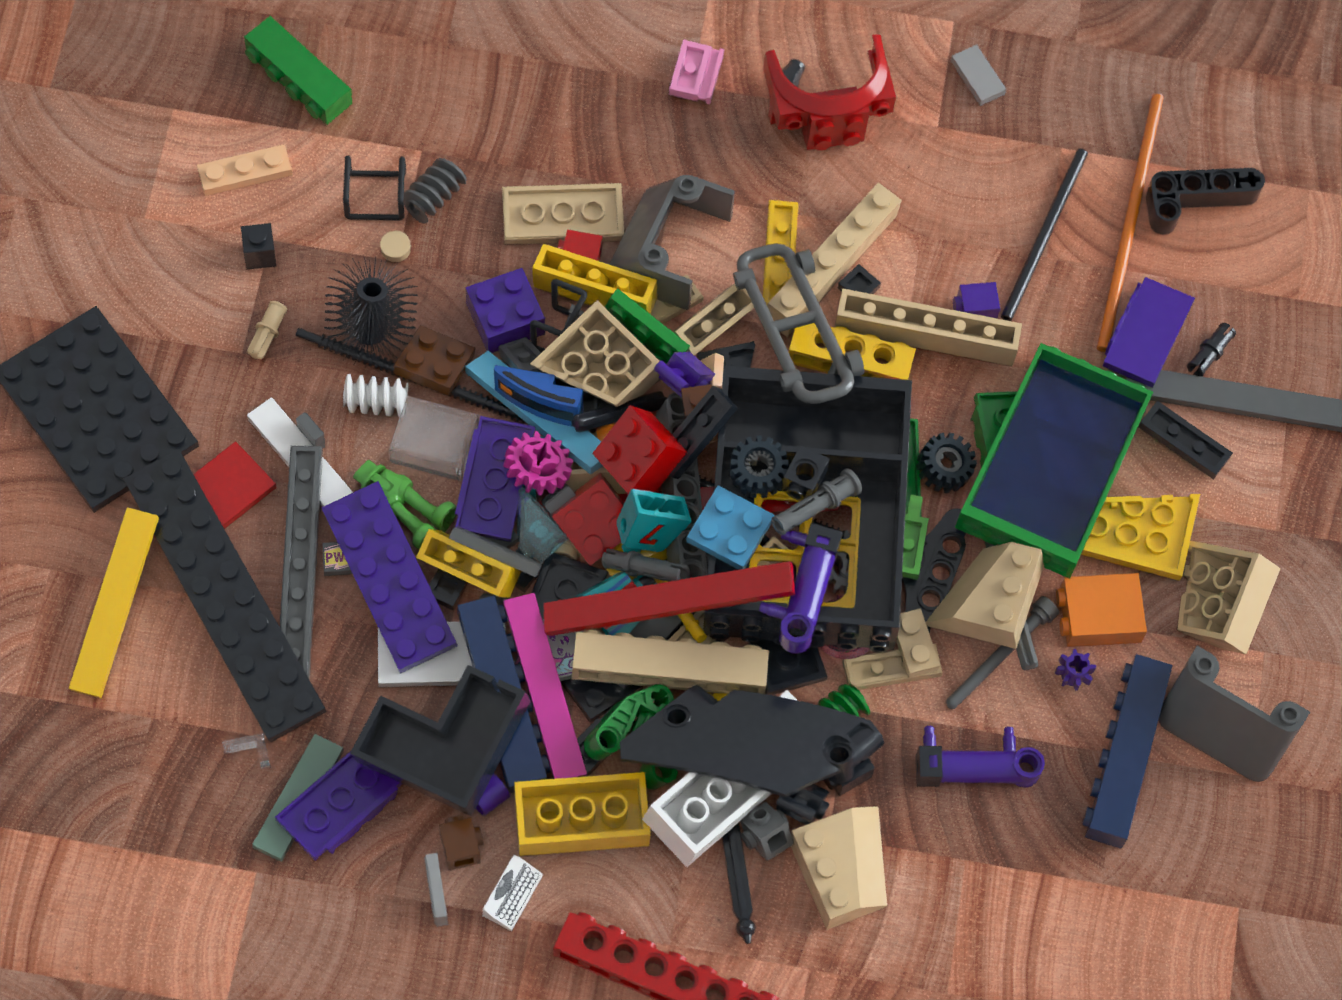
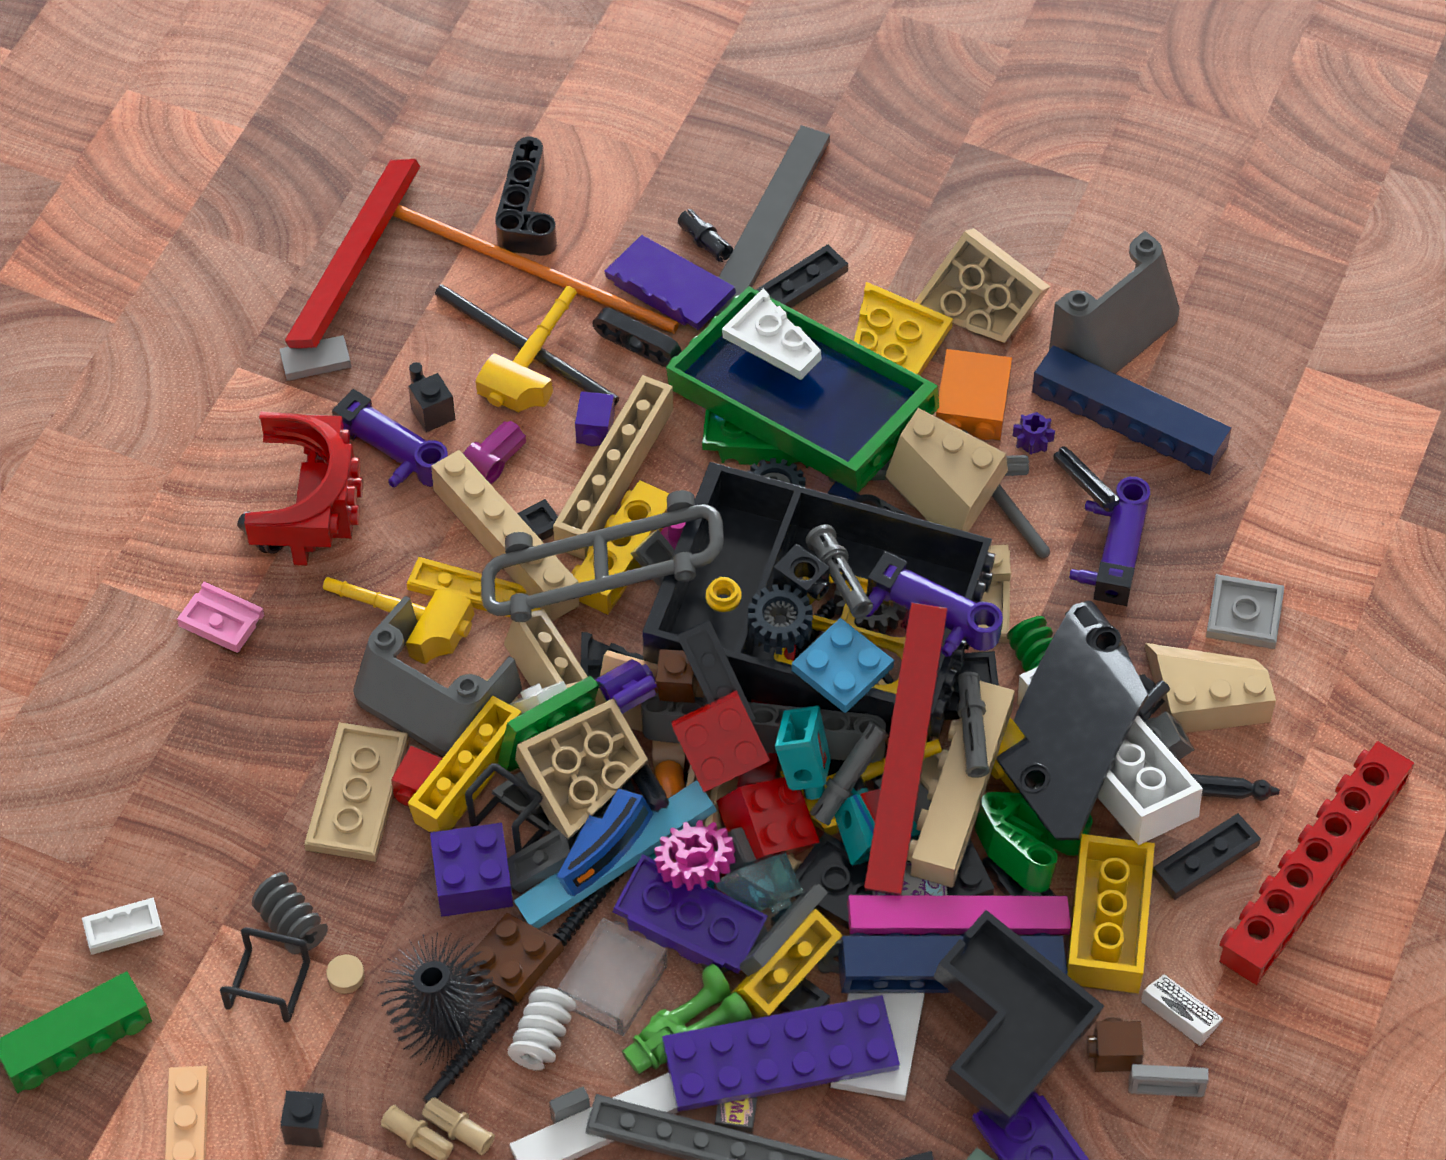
camera: 70 degrees left, 10 degrees down
none -> white plate [82,897,163,955]
none -> red tile [285,159,420,348]
none -> yellow piece [323,577,475,665]
none -> dark purple piece [332,389,448,487]
none -> black brick [408,362,456,433]
none -> tan axle [422,1098,495,1155]
none -> magenta piece [463,420,526,484]
none -> yellow piece [475,286,577,413]
none -> white plate [509,681,567,714]
none -> black beam [592,308,682,367]
none -> yellow plate [706,577,741,612]
none -> white wing [722,289,822,380]
none -> dark grey pin [957,672,990,778]
none -> black axle [1053,446,1119,512]
none -> black plate [1152,813,1261,900]
none -> light grey tile [1206,574,1284,649]

